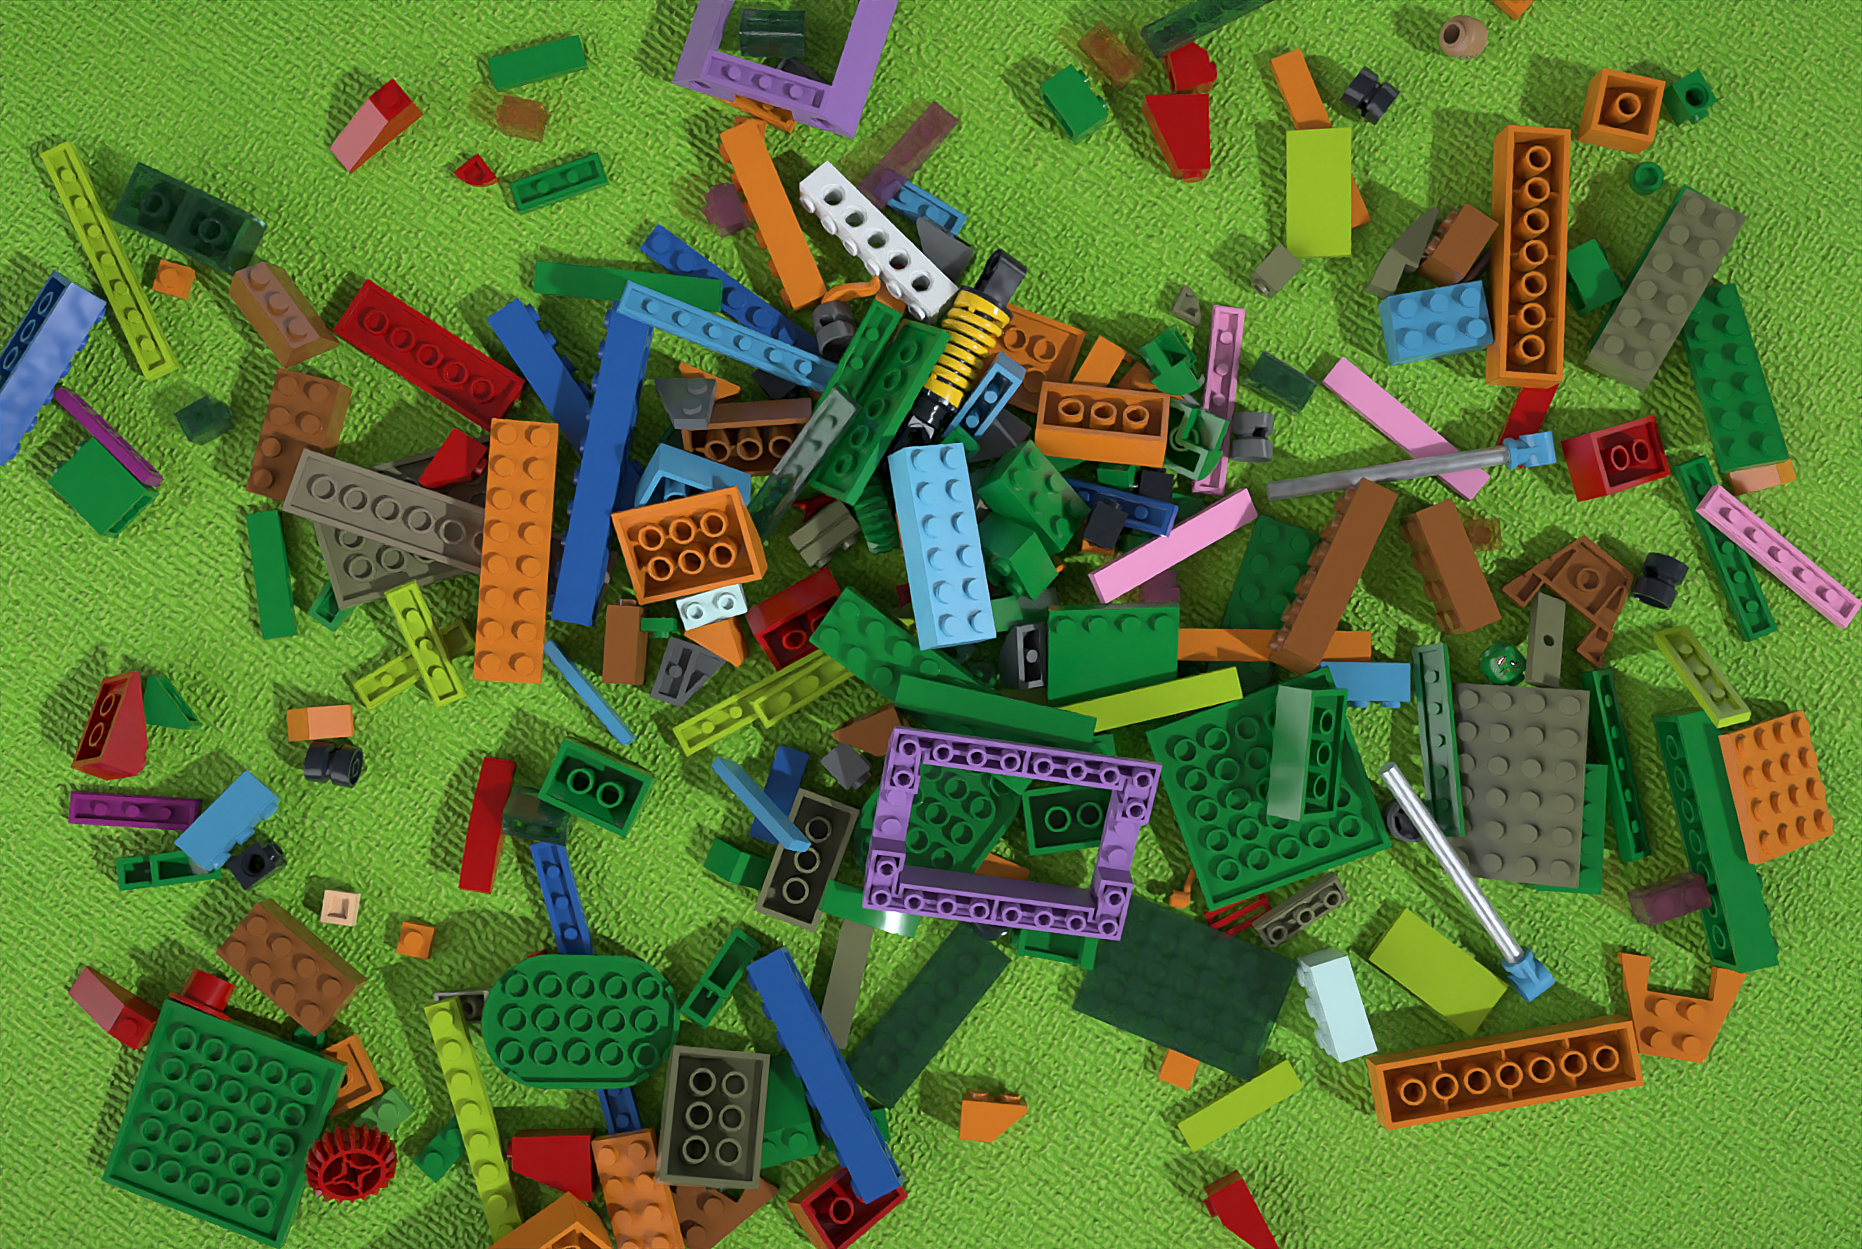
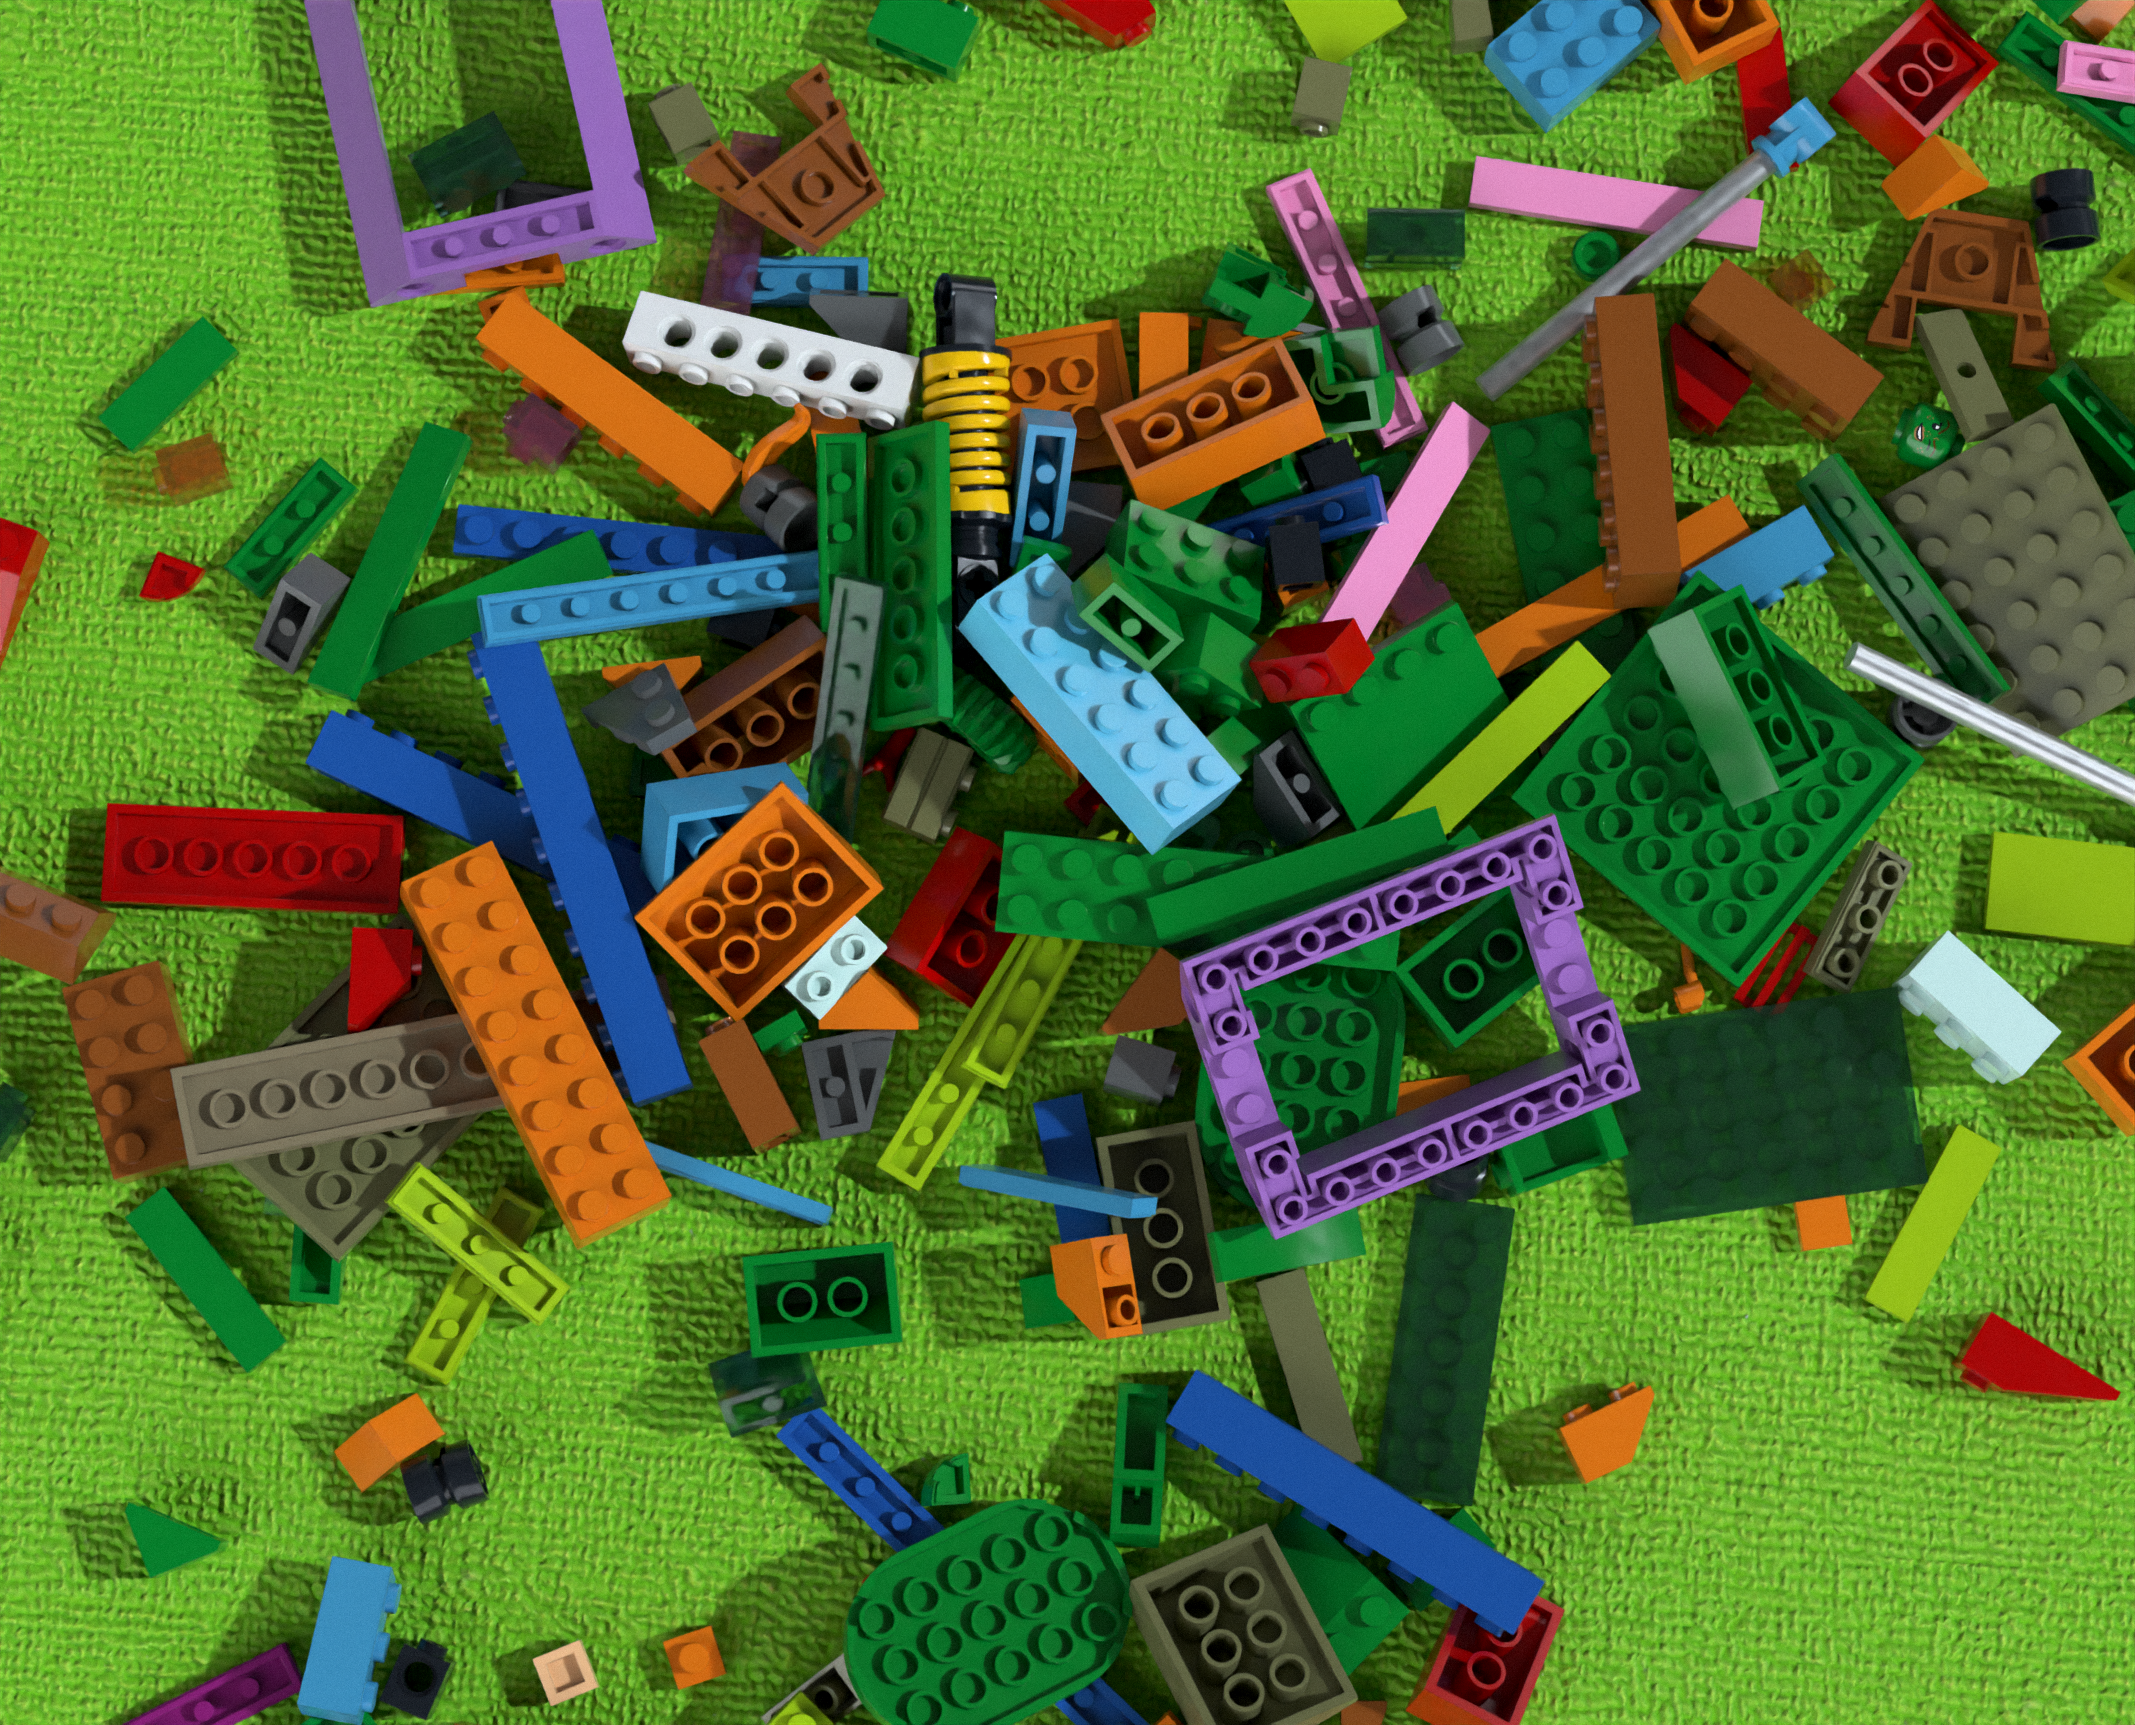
camera: 30 degrees left, 5 degrees down
red slope [70,671,148,781] -> none
red slope [458,757,517,894] -> none
olive tile [1169,284,1201,328] -> none
none -> dark grey slope [252,553,351,675]
none -> green tile [307,421,473,702]
none -> olive brick [648,82,720,167]
none -> dark orange wing [683,62,886,256]
none -> green tile [921,1453,971,1506]
none -> orange slope [1049,1233,1143,1340]
none -> green brick [1070,553,1184,673]
none -> red brick [1248,618,1375,703]
none -> green tile [1570,231,1621,282]
none -> red slope [1663,322,1753,437]
none -> orange slope [1881,134,1989,221]

